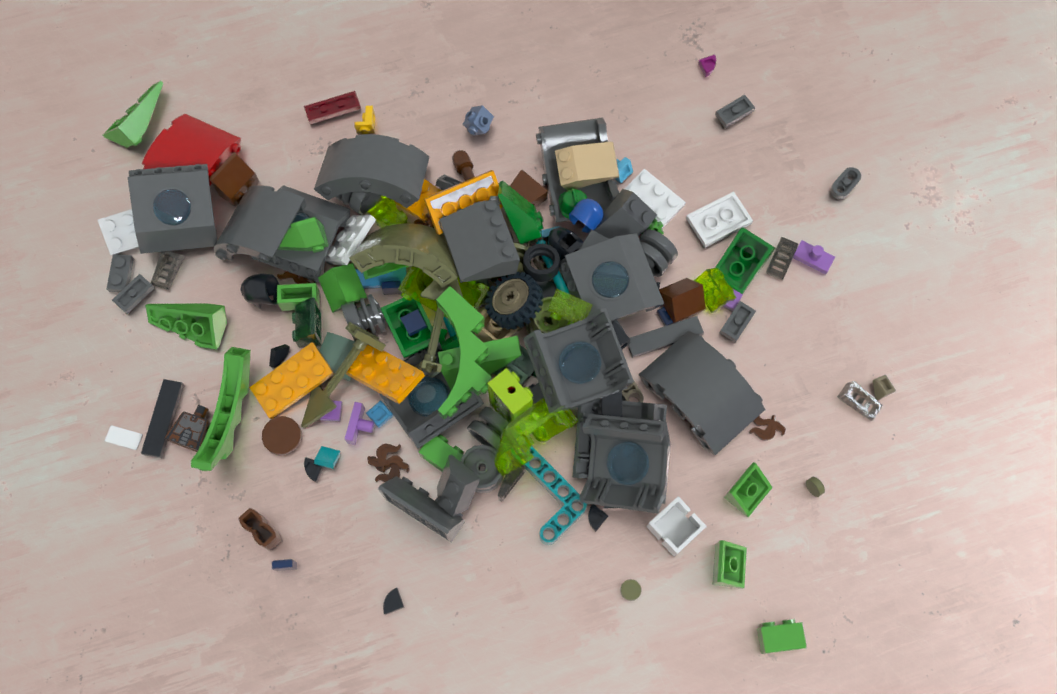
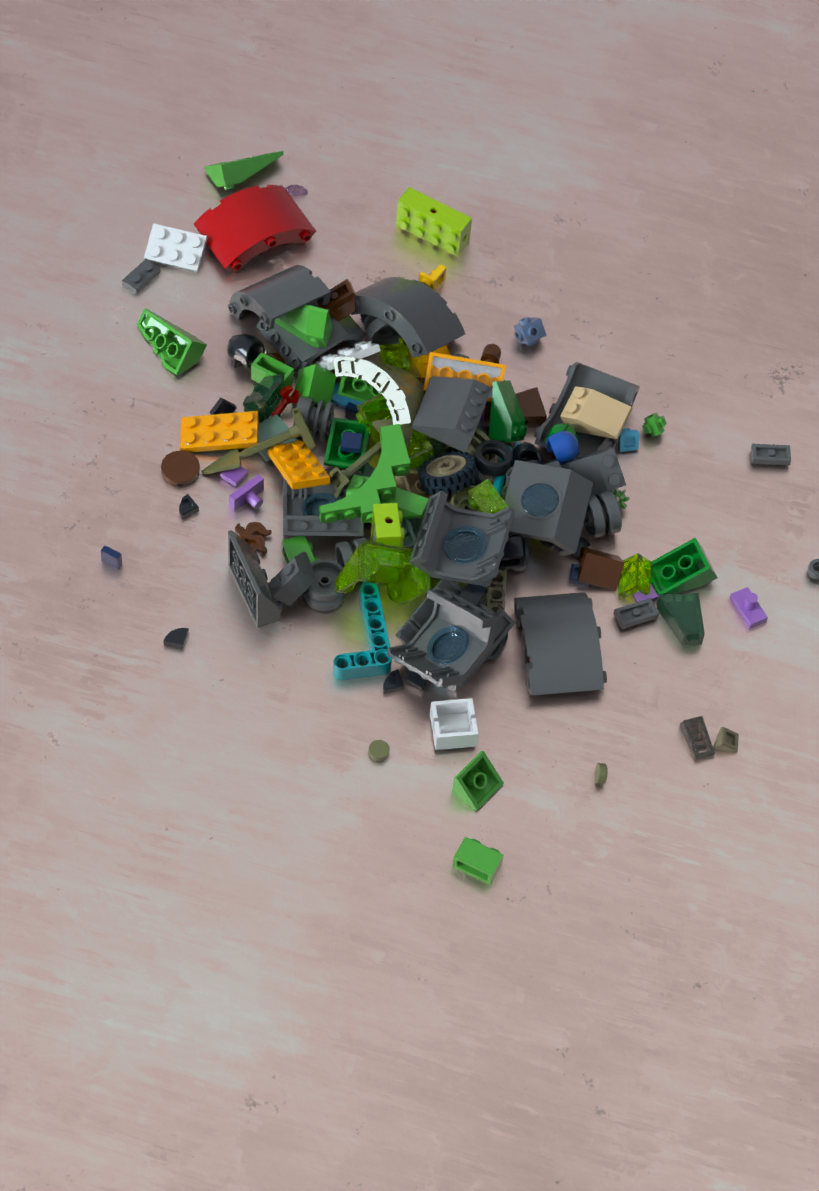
camera: 30 degrees right, 15 degrees down
white sticker [105,425,142,450] -> none
dark grey plate [112,274,155,314] -> none
dark grey panel [127,164,218,254] -> none
black tile [141,379,184,459] -> none
clear smoke slope [151,251,184,290] -> none
torso [165,405,211,452] -> none
bright green arch [191,347,251,471] -> none
reddish brown slope [209,152,259,207] -> none
reddish brown brick [239,508,282,550] -> none
dark red plate [304,91,361,125] -> none
teal tile [314,446,340,469] -> none
dark azure tile [366,400,394,428] -> none
clear smoke slope [498,458,526,502] -> none
white plate [625,169,686,229] -> none
dark grey tile [628,316,704,358] -> none
white plate [686,192,753,248] -> none
magenta tile [698,54,716,77] -> none
bright green slope [724,462,773,517] -> none
reddish brown piece [749,415,786,441] -> none
clear smoke slope [766,237,798,280] -> none
none -> red bar [271,385,299,416]
none -> clear purple piece [280,184,308,194]
none -> reddish brown slope [316,279,356,321]
none -> lime brick [396,187,472,256]
none -> bright green gear [642,413,667,437]
none -> clear green slope [656,593,705,646]

